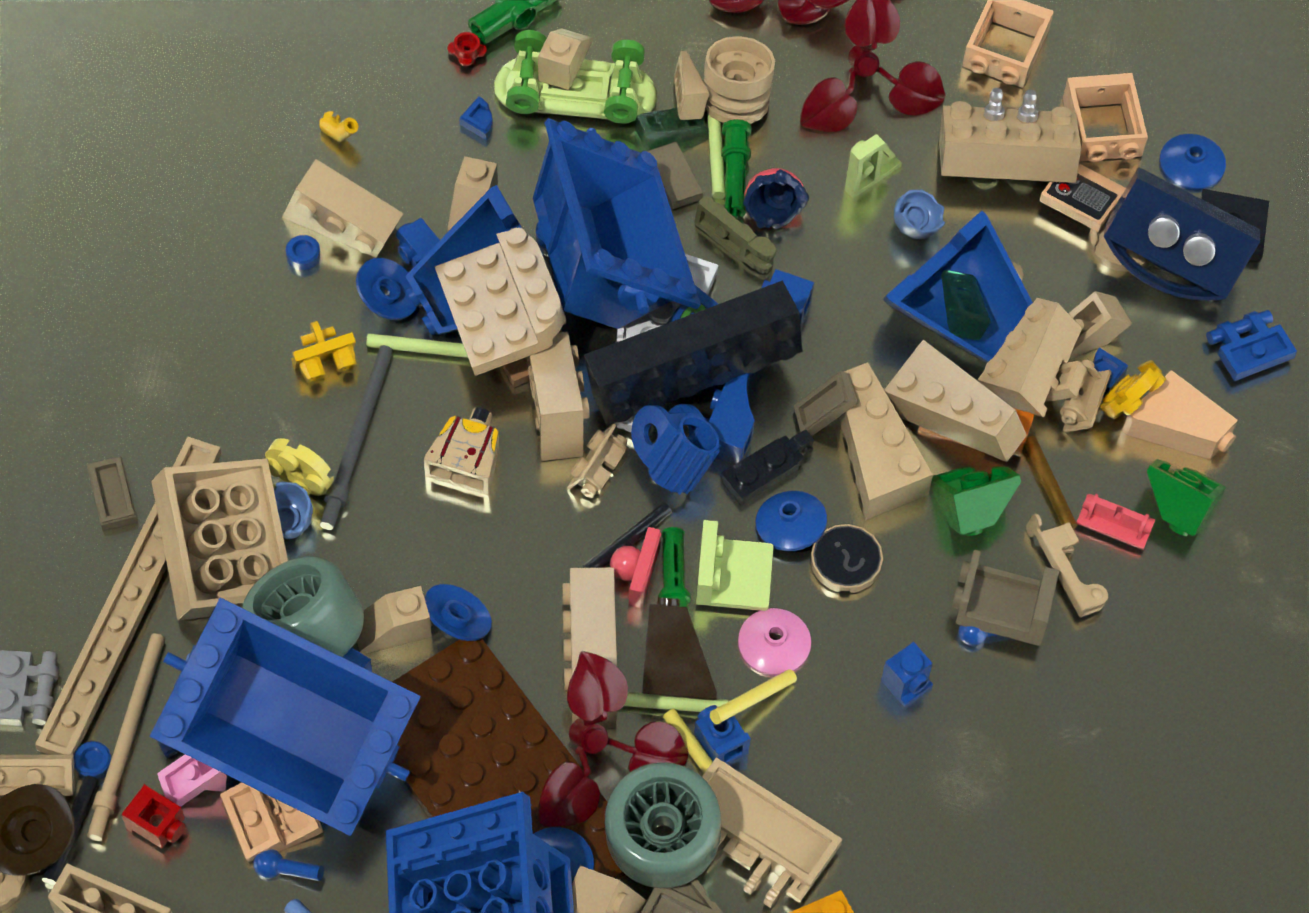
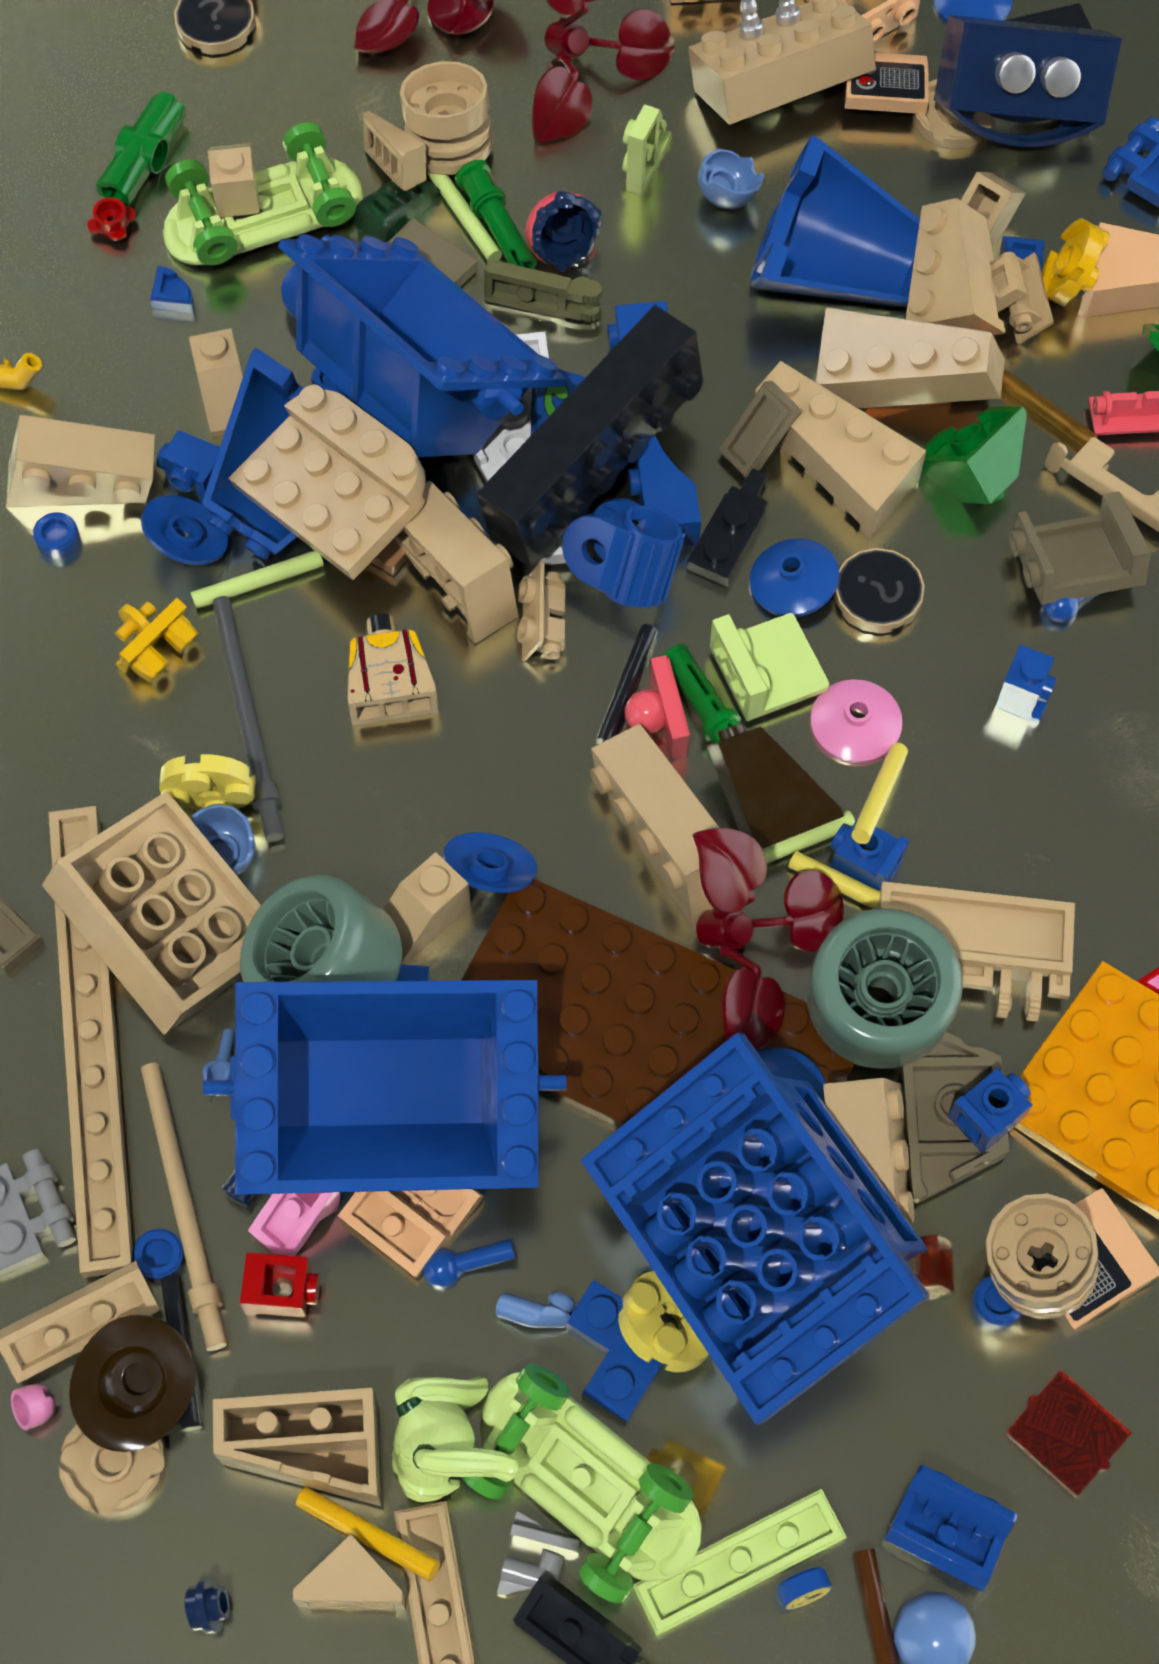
camera: 25 degrees left, 5 degrees up
slope [941,270,991,340] -> none

